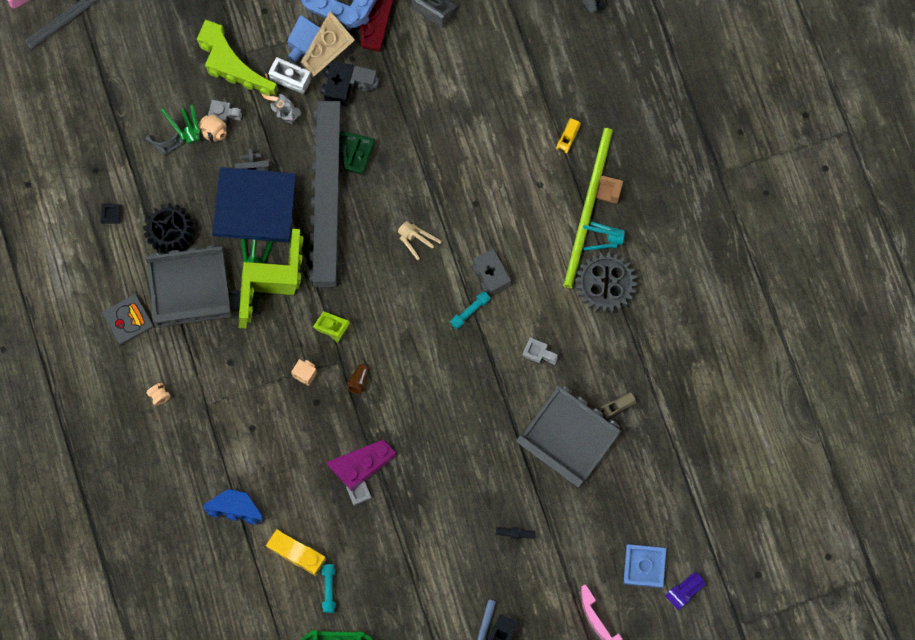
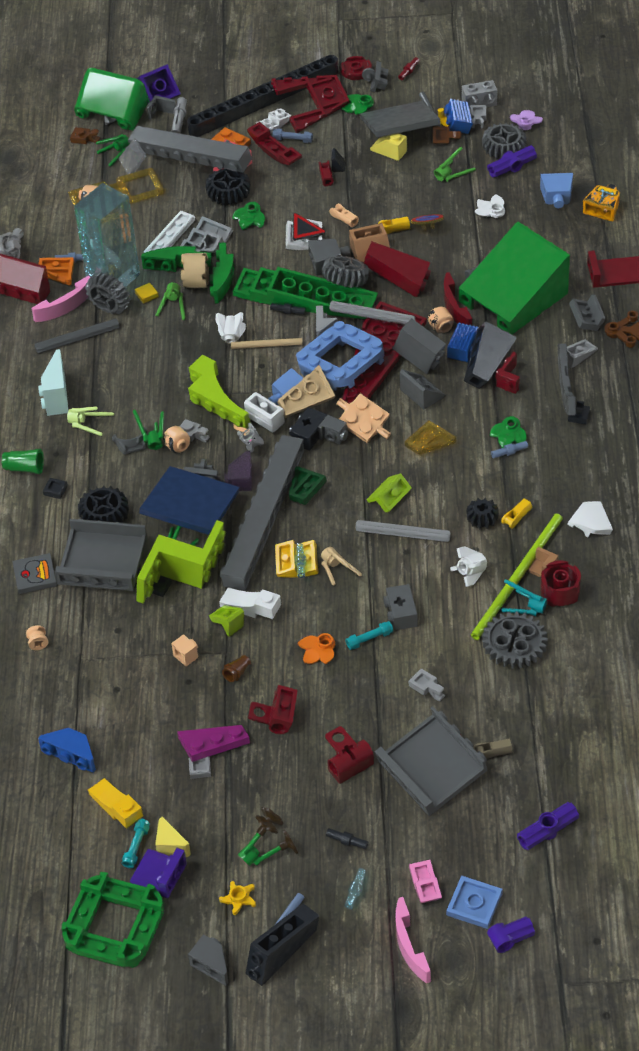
camera: 20 degrees right, 25 degrees down
none -> green plant [1,448,44,474]
none -> light aqua slope [38,349,69,416]
none -> yellowish green plant [67,407,114,436]
none -> dark purple bracket [130,848,187,899]
none -> light yellow slope [155,817,191,857]
none -> white slope [219,588,281,619]
none -> yellow animal [219,881,256,915]
none -> clear purple slope [224,450,252,491]
none -> plant [238,807,298,866]
none -> dark red piece [248,685,298,734]
none -> yellow slope [275,540,318,578]
none -> clear light blue bar [295,543,306,578]
none -> orange plate [298,633,335,664]
none -> dark red piece [325,726,374,784]
none -> light nougat plate [336,394,391,443]
none -> clear light blue bar [344,868,366,909]
none -> light grey axle [356,520,450,542]
none -> lime panel [367,473,412,512]
none -> clear yellow wing [405,420,456,455]
none -> bright pink slope [409,860,442,903]
none -> white brick [450,546,487,586]
none -> black gear [466,497,499,530]
none -> green plate [490,416,526,448]
none -> sand blue bar [491,441,528,459]
none -> dark purple piece [517,802,579,850]
none -> dark red brick [540,560,581,607]
none -> white slope [568,501,613,538]

